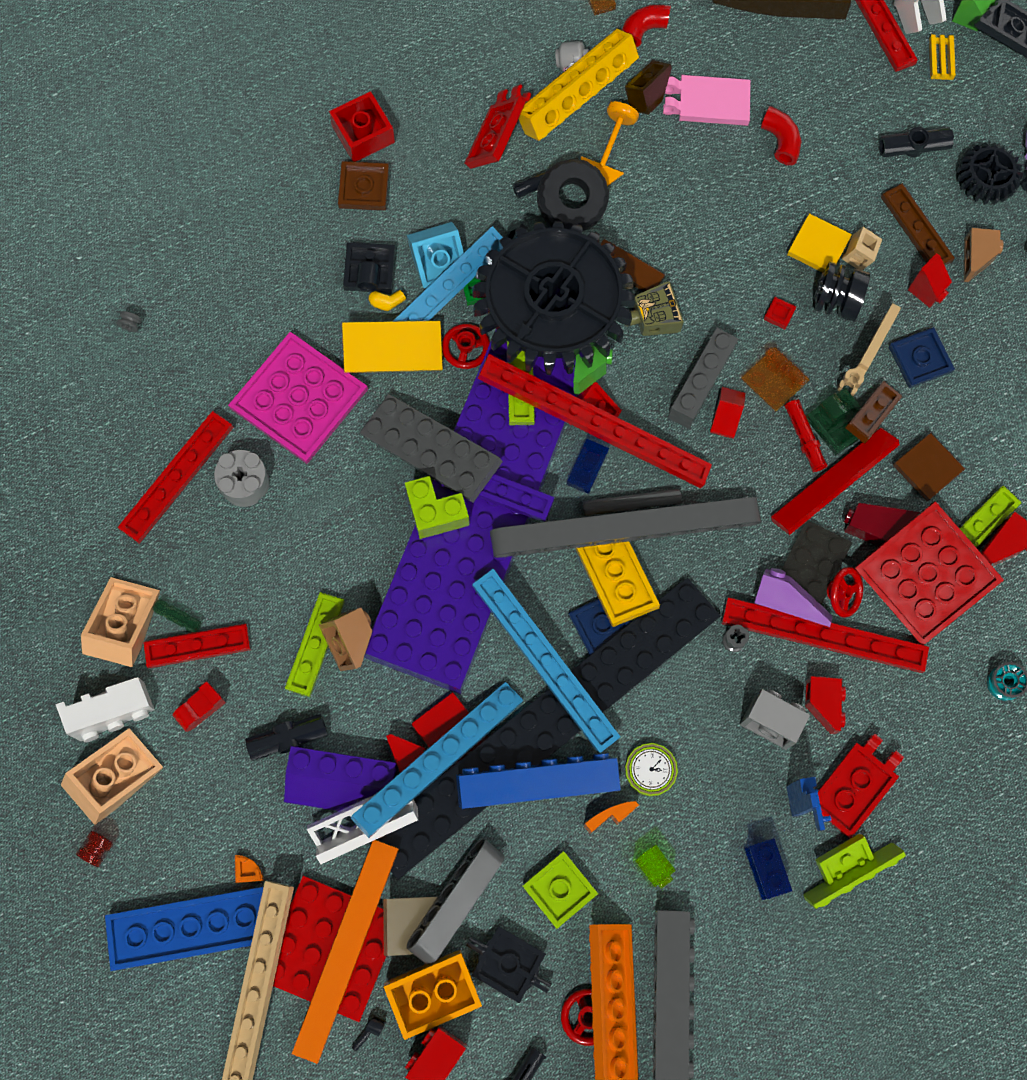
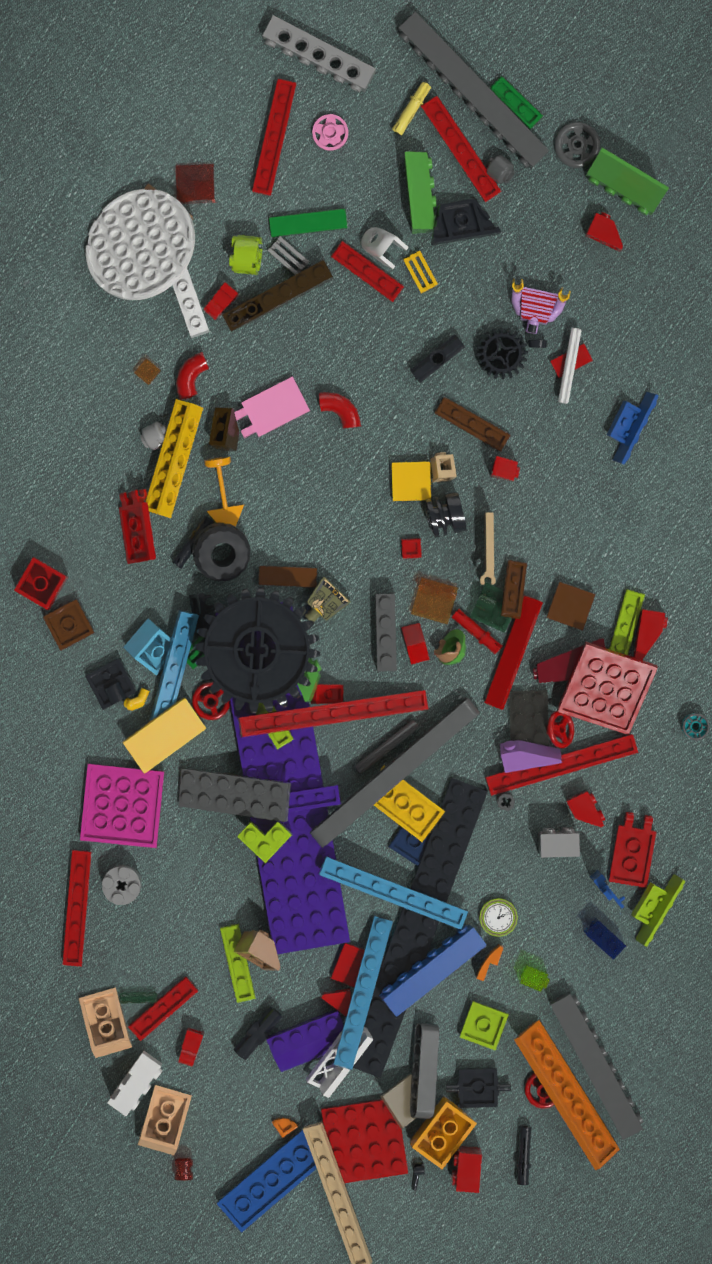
camera: 30 degrees left, 15 degrees up
orange tile [292,840,399,1064] -> none
clear blue plate [566,439,609,494] -> none
dark blue tile [888,327,955,389] -> none
medium nougat slope [964,228,1003,282] -> none
none -> bright green piece [433,629,466,665]

